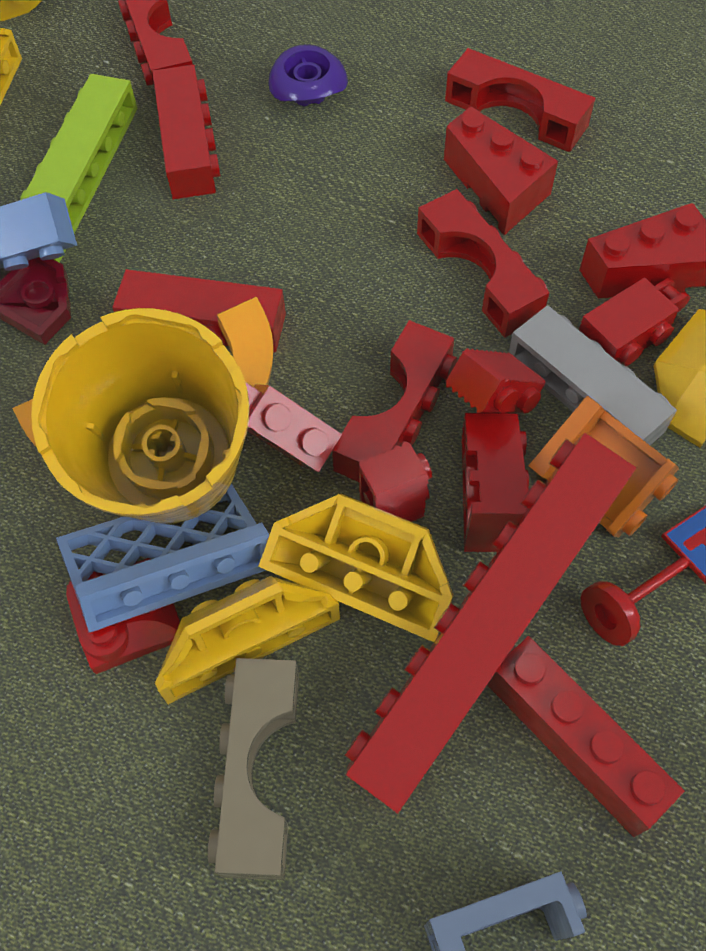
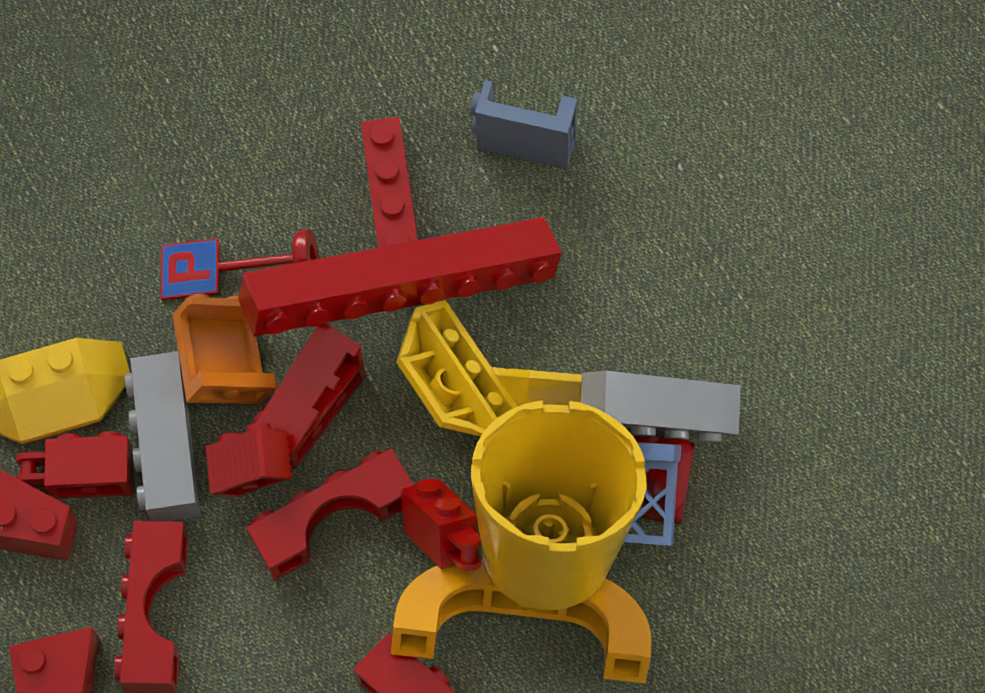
camera: 145 degrees left, 5 degrees up
dark tan arch [208,658,299,881] -> none
red brick [359,441,432,522] -> none
none -> light grey brick [581,371,741,443]

